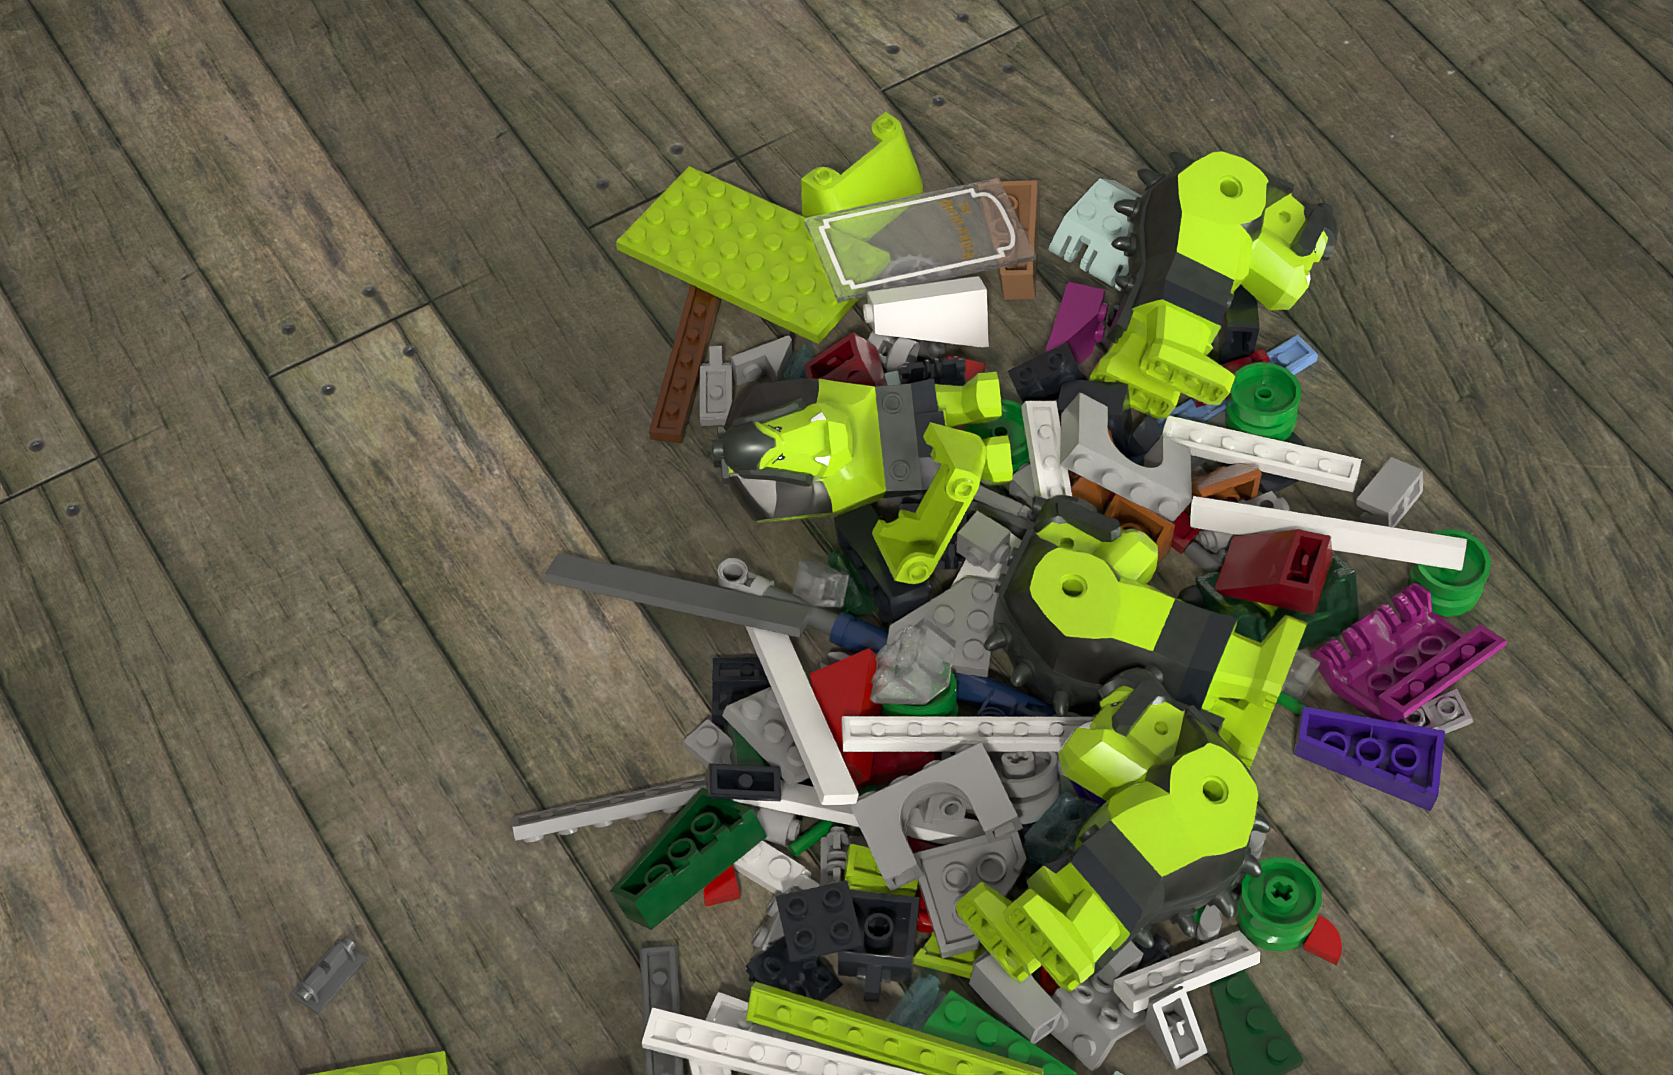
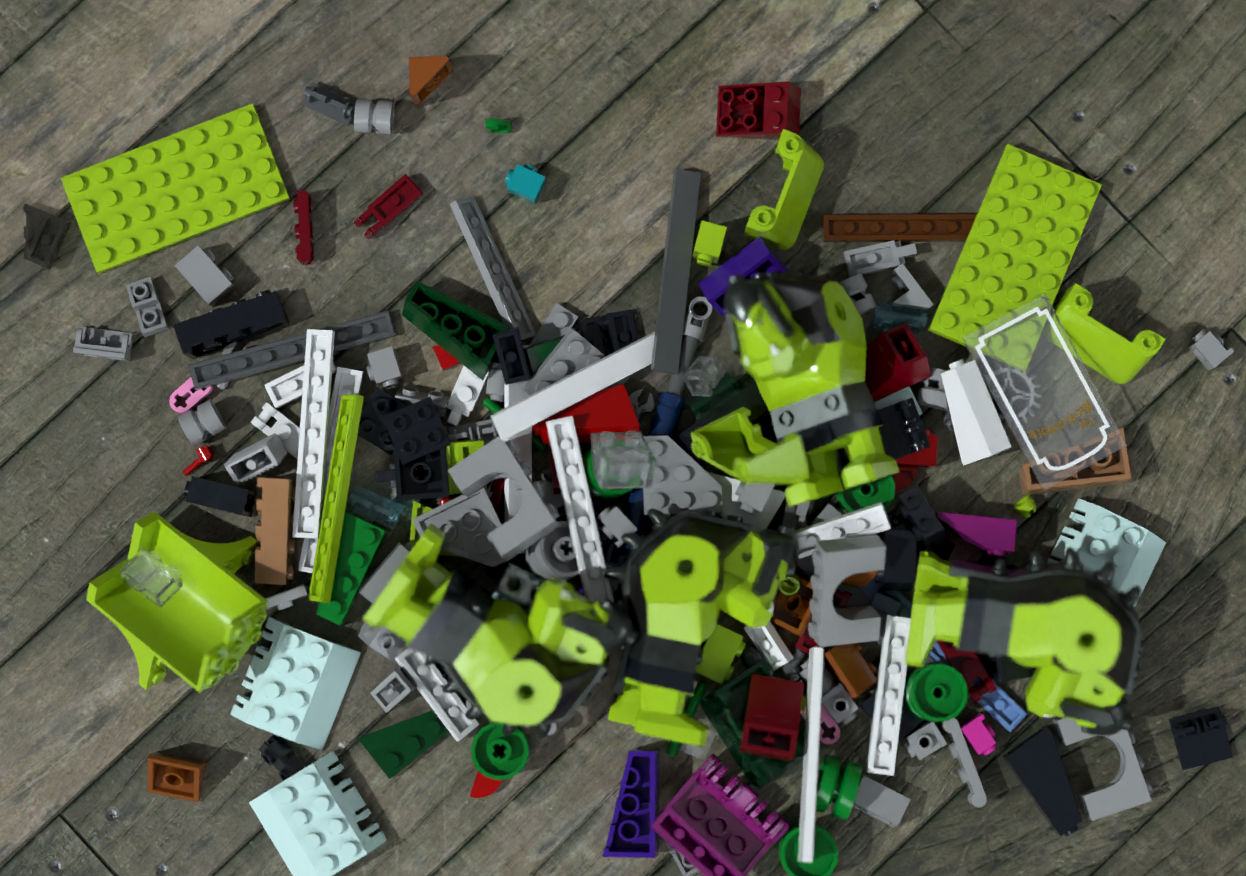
camera: 80 degrees right, 30 degrees up
none -> dark red hinge [293,190,314,265]
none -> light grey wheel [354,99,394,135]
none -> dark red hinge [354,174,423,239]
none -> light grey brick [366,346,403,388]
none -> dark orange slope [409,56,453,107]
none -> green tile [485,118,513,133]
none -> teal brick [504,164,546,204]
none -> light grey brick [597,506,638,547]
none -> lime brick [692,221,727,267]
none -> dark purple wedge [698,237,789,315]
none -> dark red slope [716,81,801,140]
none -> lime windscreen [743,129,824,250]
none -> white hinge [744,621,794,671]
none -> green wheel [816,754,862,820]
none -> light grey brick [904,721,947,760]
none -> light grey plate [940,718,987,808]
none -> dark pink brick [960,713,997,756]
none -> black slope [1002,726,1082,836]
none -> lime hinge [1013,495,1037,518]
none -> light grey arch [1053,717,1153,821]
none -> black hinge [1169,706,1233,770]
none -> light grey brick [1189,328,1234,370]

